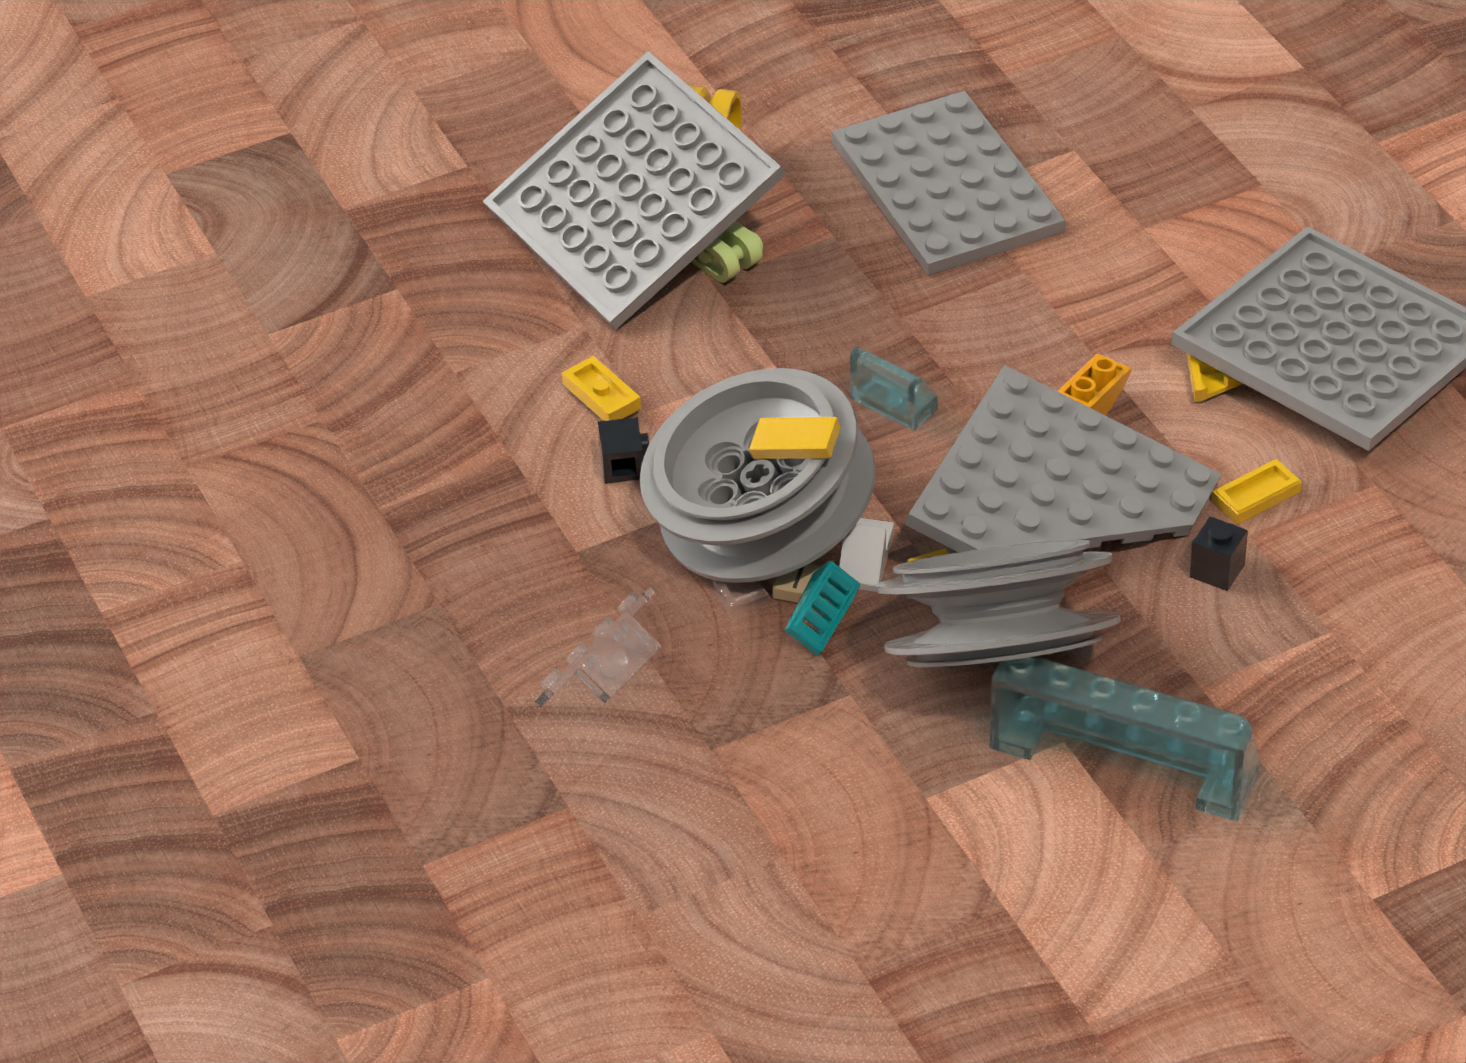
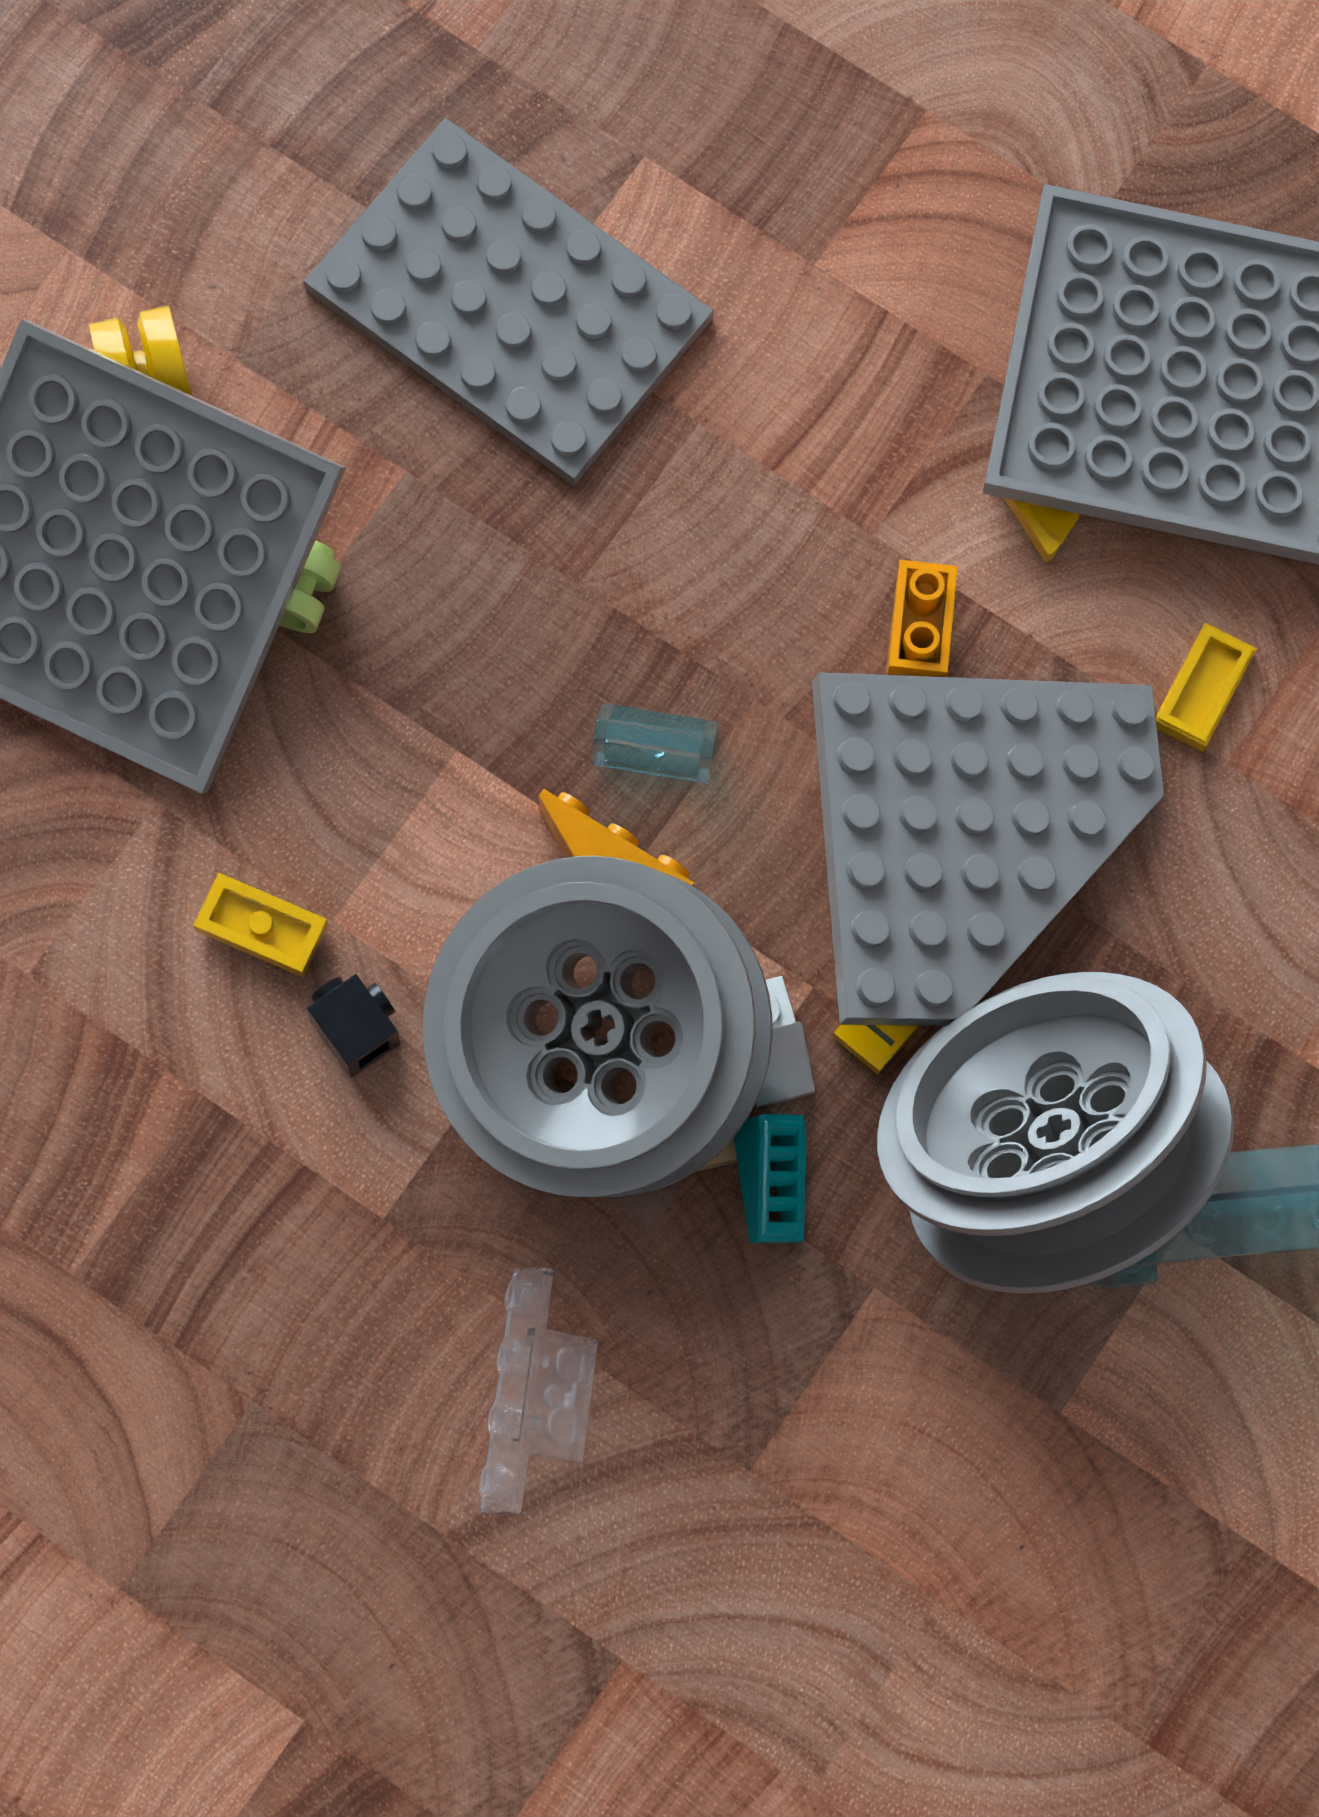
camera: 35 degrees left, 30 degrees up
yellow tile [749,417,841,459] -> none
black brick [1190,516,1248,591] -> none

